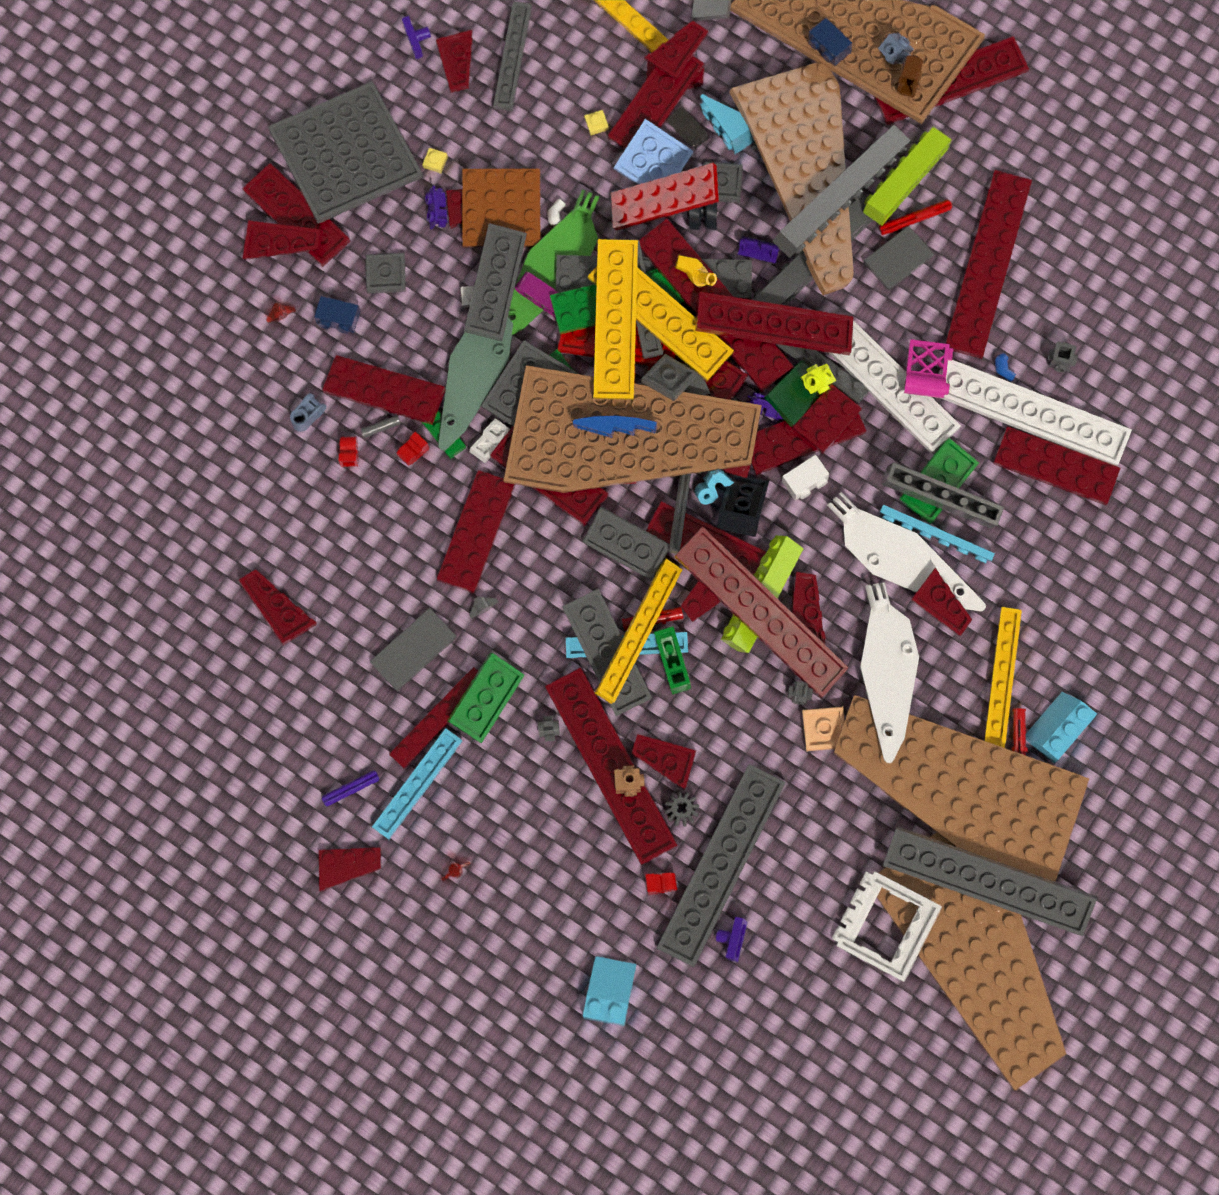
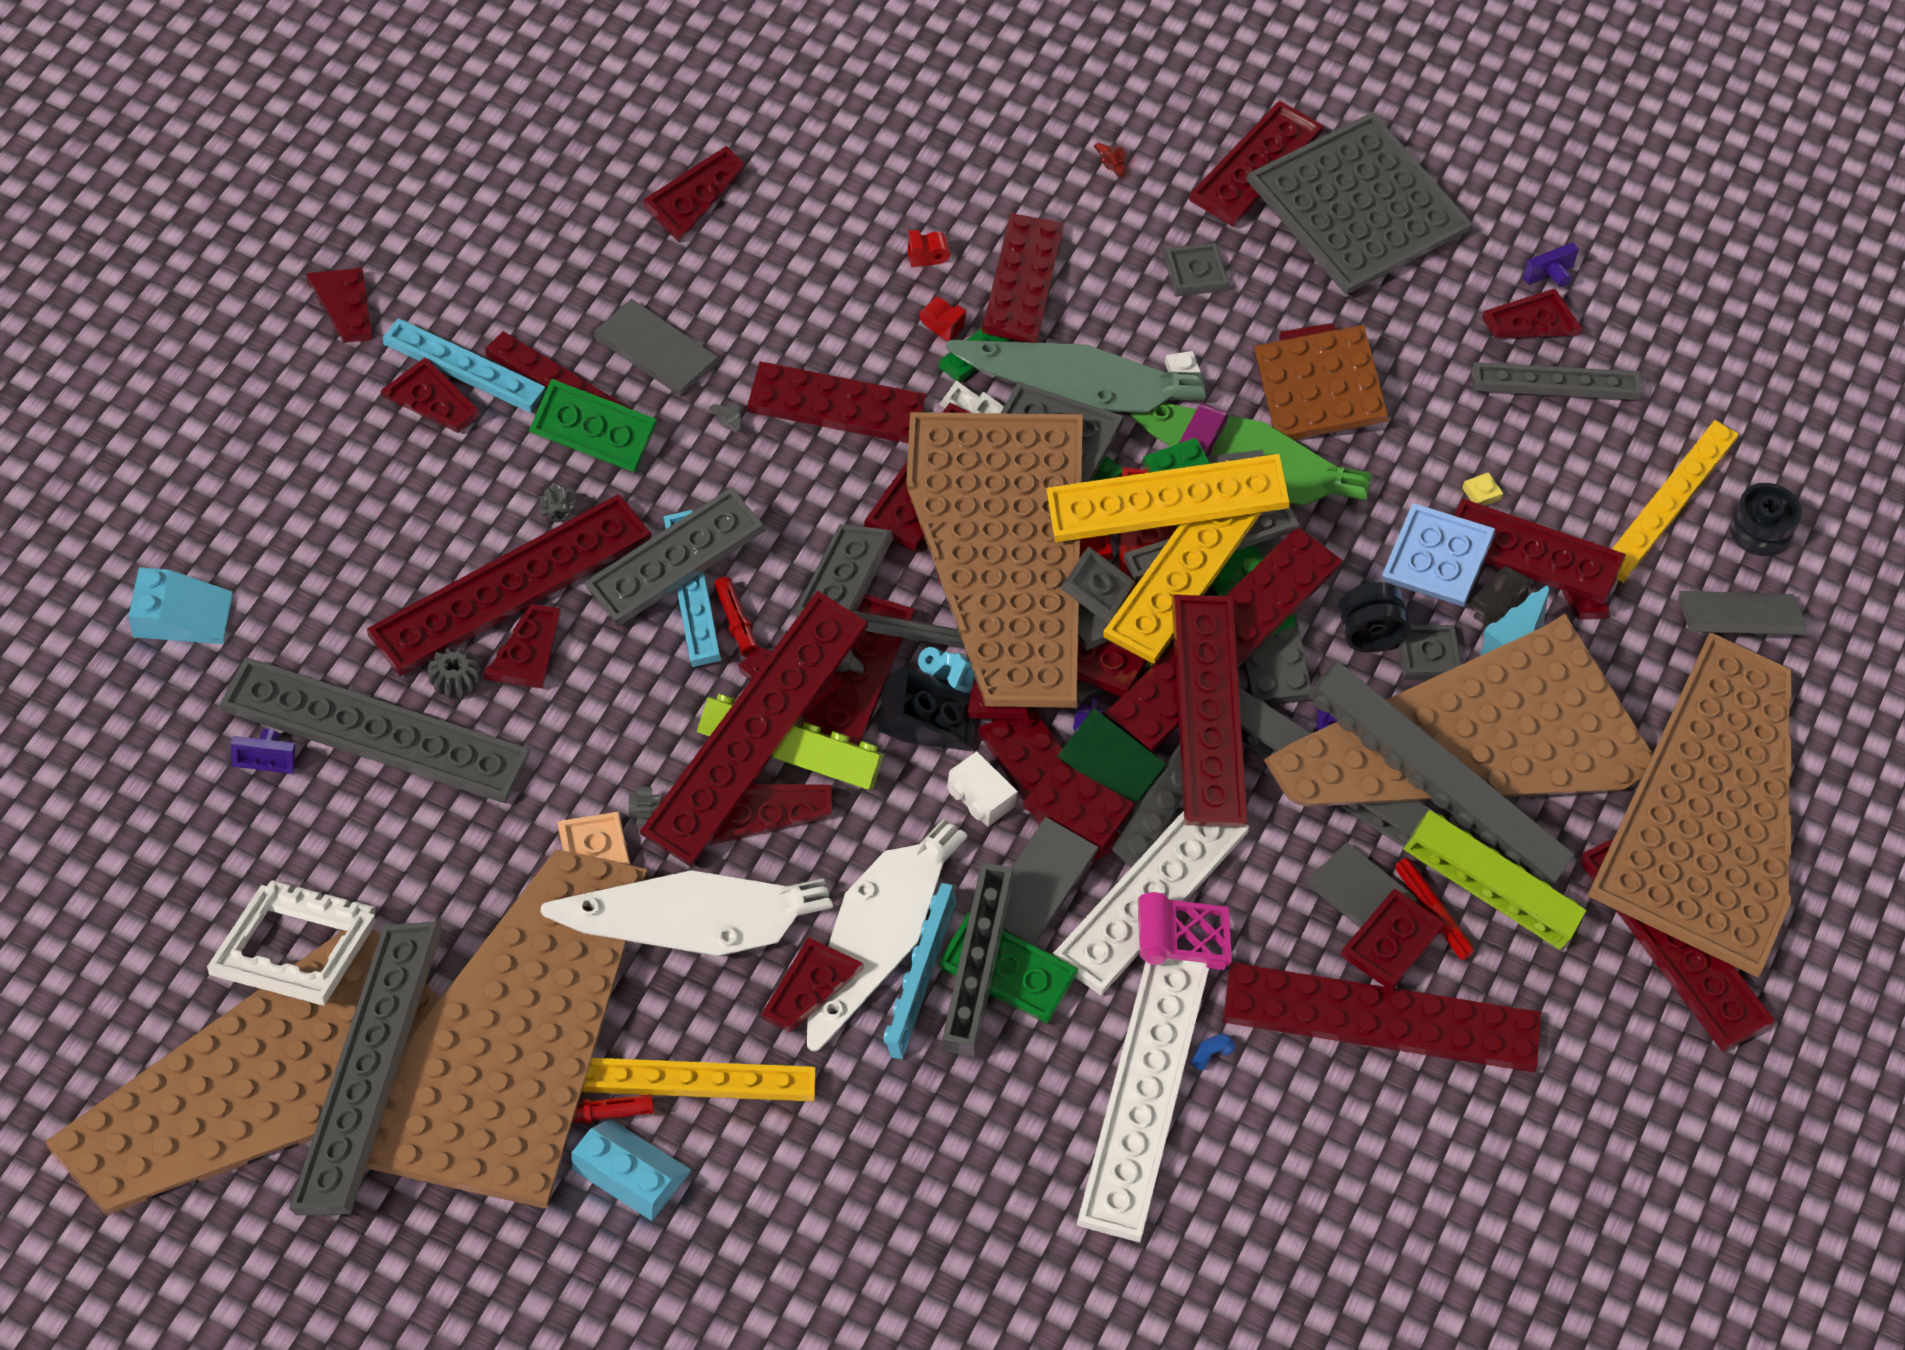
camera: 70 degrees right, 20 degrees down
dark red wing [242,220,323,260] -> none
sand blue piece [290,393,327,432] -> none
dark blue brick [314,296,361,334] -> none
dark purple axle [322,770,379,806] -> none
dark grey piece [361,415,401,438] -> none
light yellow plate [423,148,448,173] -> none
dark purple hinge [425,186,448,229] -> none
clear red piece [441,861,471,882] -> none
dark grey plate [464,223,527,342] -> none
white arm [547,199,565,227] -> none
blue slope [573,416,657,438] -> none
yellow plate [595,559,683,704] -> none
plate [611,163,719,231] -> none
medium nougat brick [614,766,645,796] -> none
dark red wing [644,20,709,80] -> none
red leg [646,873,677,895] -> none
green slope [654,627,691,695] -> none
yellow arm [675,255,717,287] -> none
neon yellow brick [802,364,836,394] -> none
dark blue brick [808,18,852,66] -> none
sand blue brick [878,33,914,64] -> none
reddish brown brick [897,55,923,98] -> none
dark red plate [993,426,1121,506] -> none
dark grey brick [1047,341,1078,373] -> none
none -> dark red wing [380,357,480,433]
none -> dark grey tile [1003,817,1098,946]
none -> dark red plate [1340,888,1445,991]

